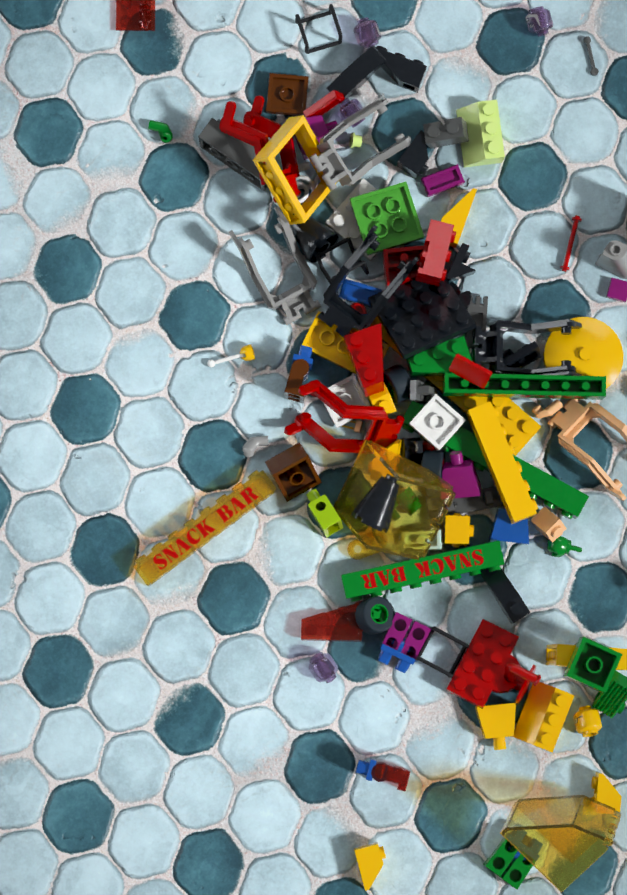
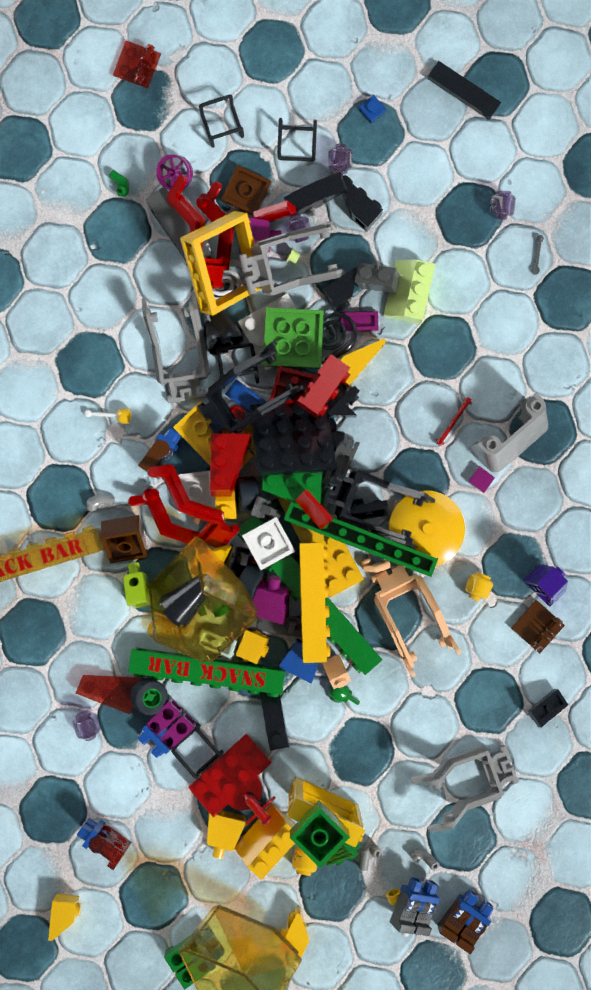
camera: 20 degrees right, 5 degrees up
none -> magenta wheel [156,154,193,190]
none -> black piece [199,94,244,148]
none -> black piece [322,312,357,361]

